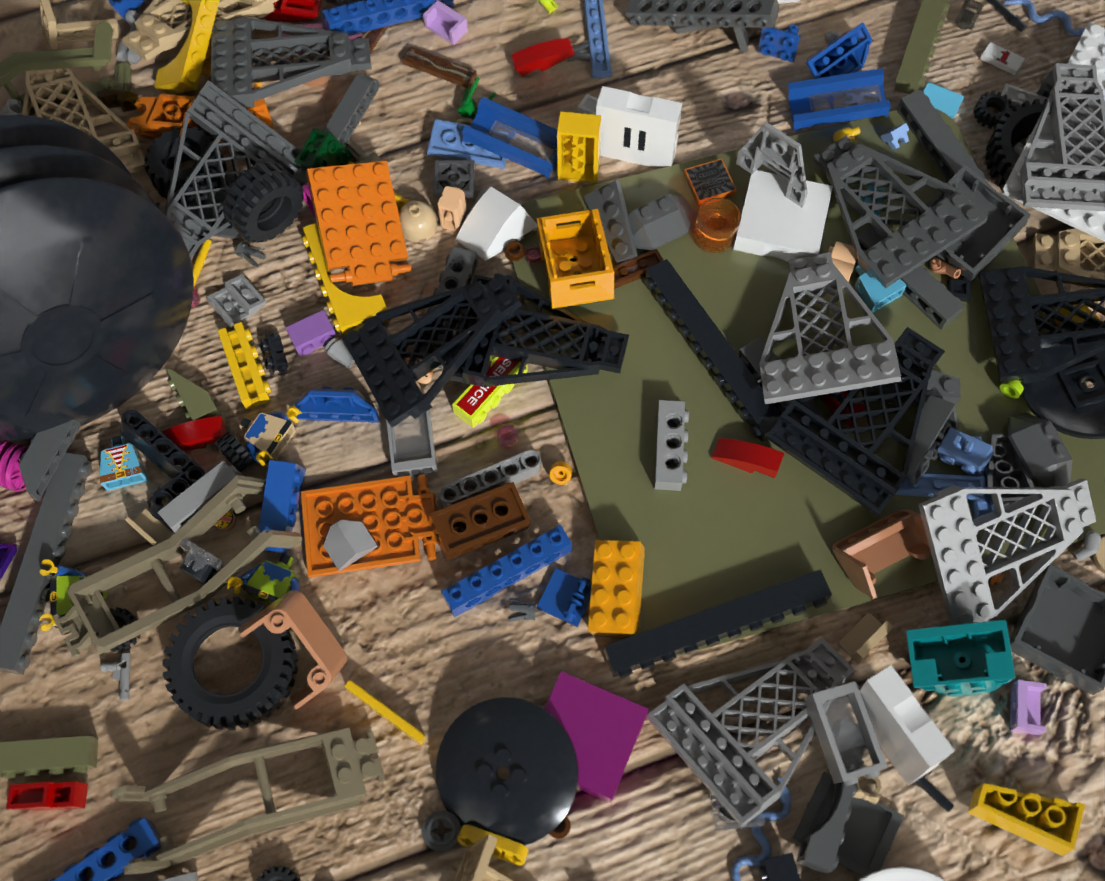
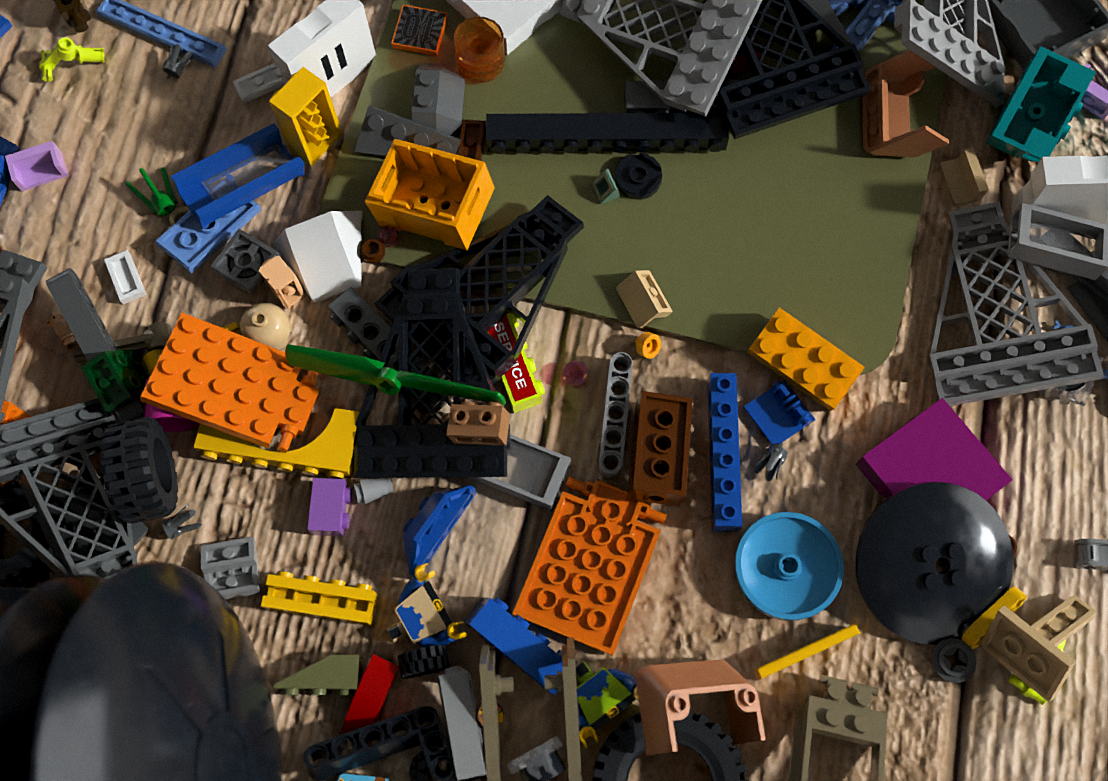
camera: 60 degrees left, 5 degrees up
black hinge [260,330,288,377] -> none
light grey slope [323,520,378,571] -> none
reddish brown tile [401,47,477,89] -> none
red slope [511,38,575,77] -> none
black brick [604,569,832,678] -> none
light grey brick [654,400,689,491] -> none
red slope [712,438,785,478] -> none
none -> white tile [104,250,147,304]
none -> green piece [285,344,506,406]
none -> medium nougat brick [446,401,510,445]
none -> sand green slope [591,169,620,204]
none -> black tile [614,153,662,200]
none -> tan panel [616,270,673,328]
none -> dark azure dish [734,512,844,621]

